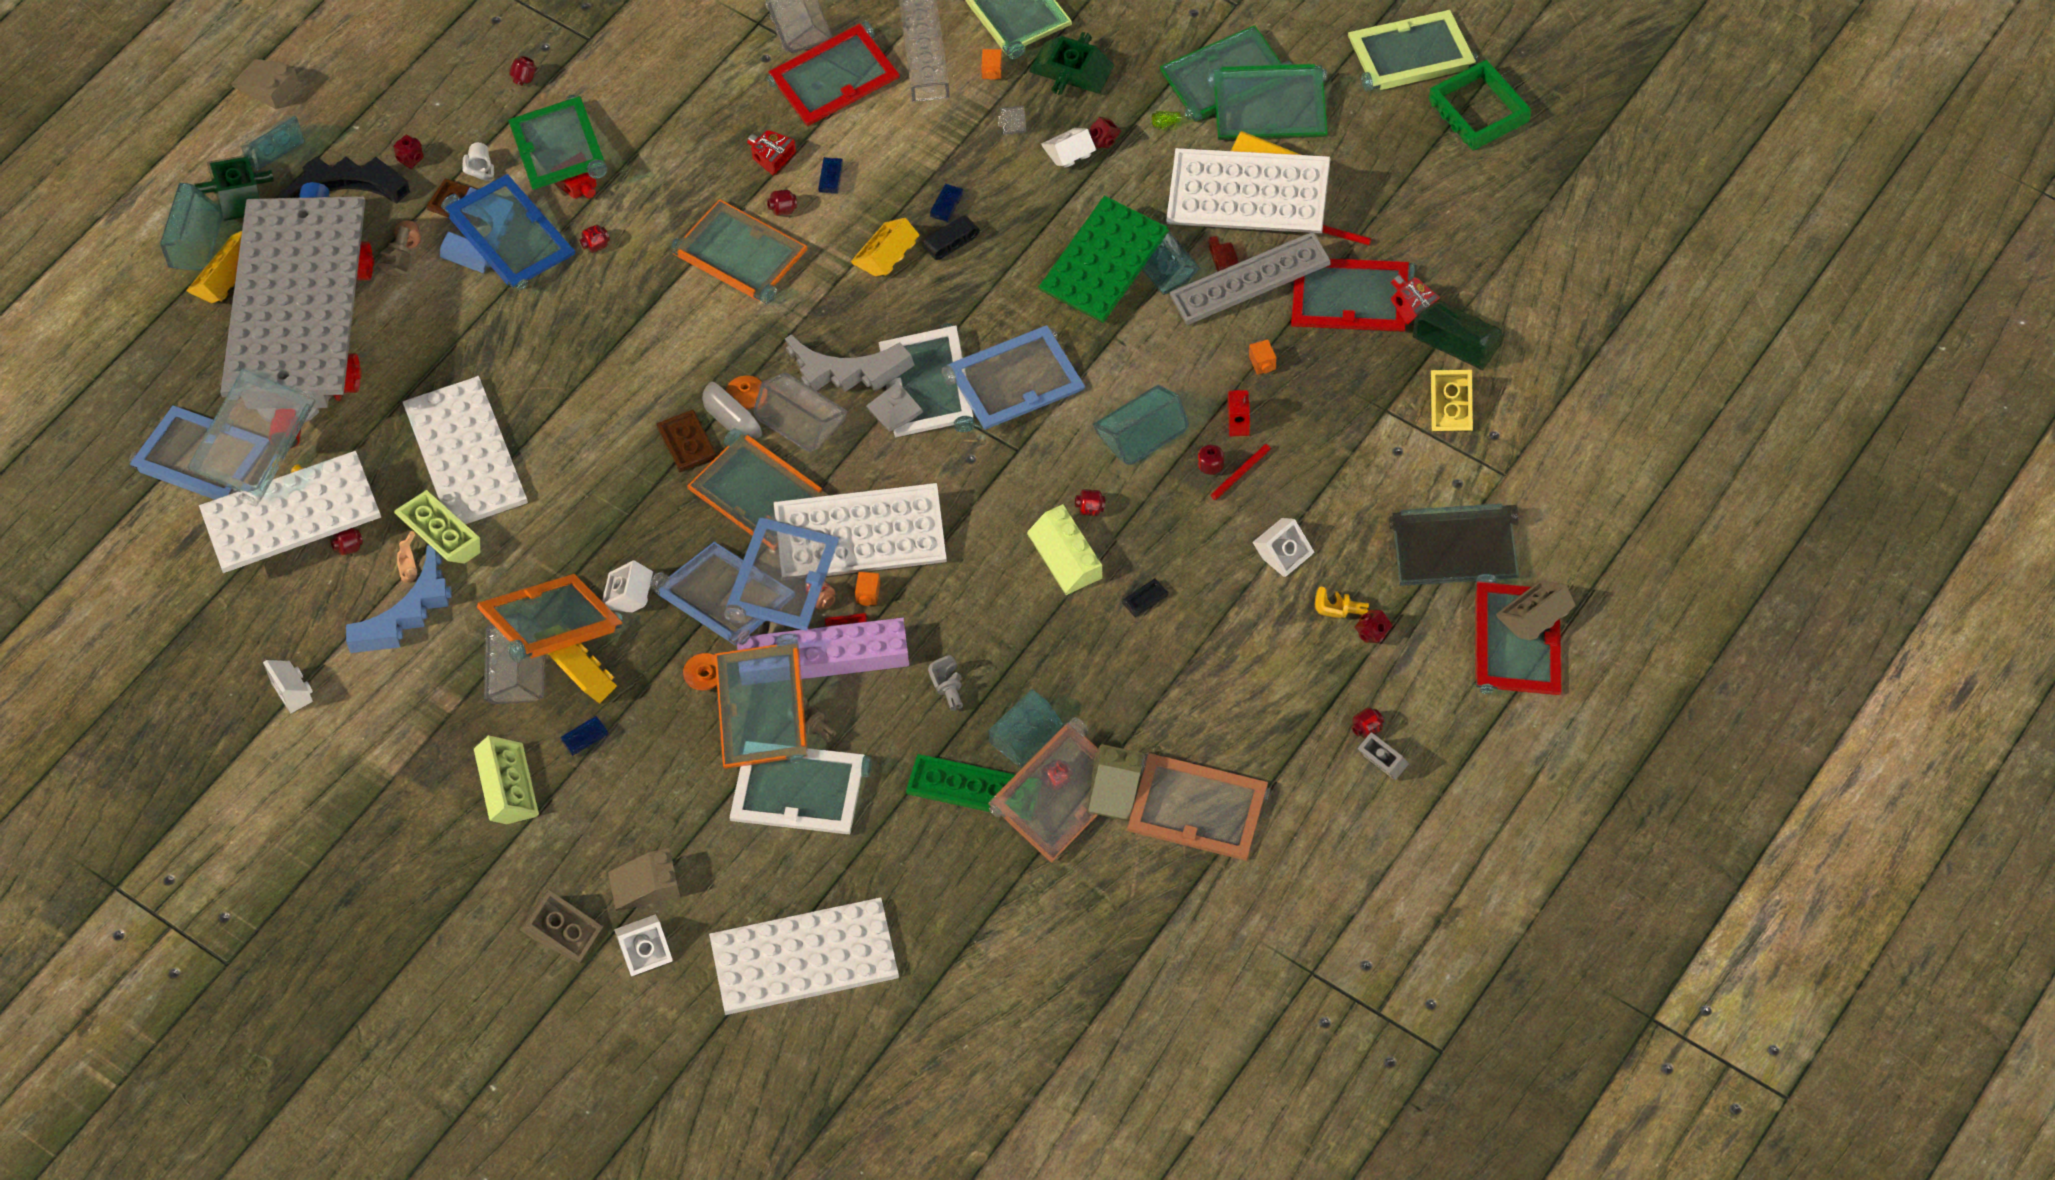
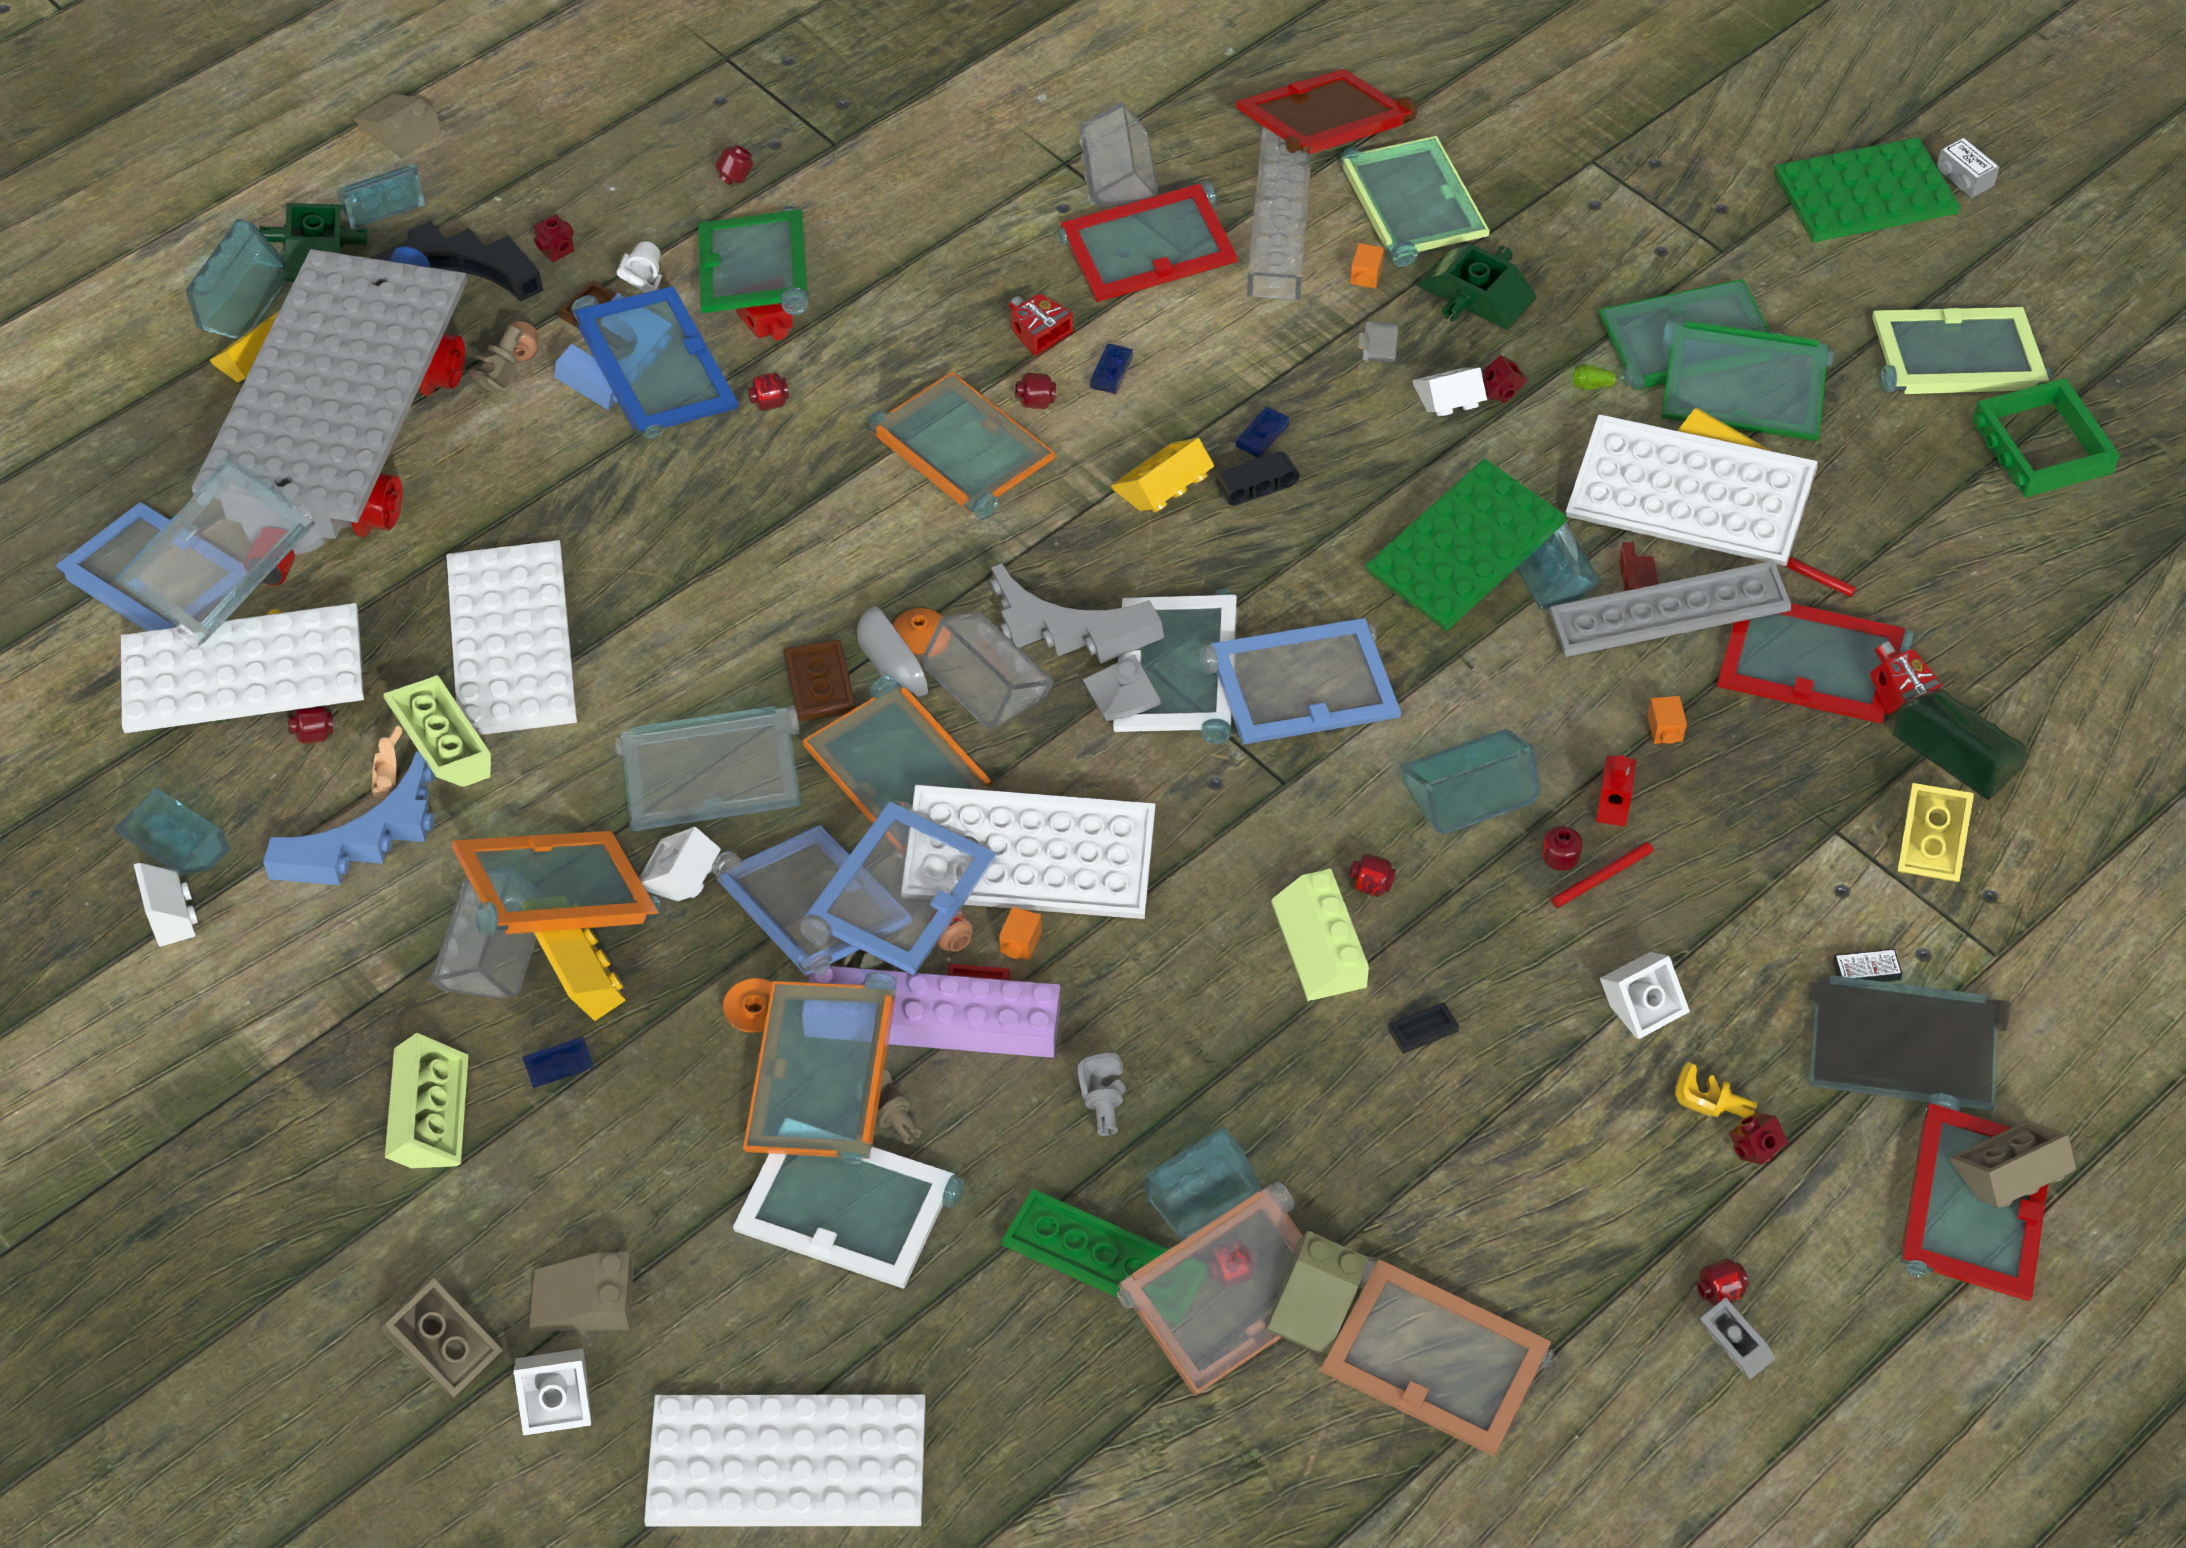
camera: 10 degrees right, 5 degrees down
none -> clear light blue slope [114,787,230,875]
none -> clear door [615,705,801,832]
none -> tile [1833,949,1903,986]

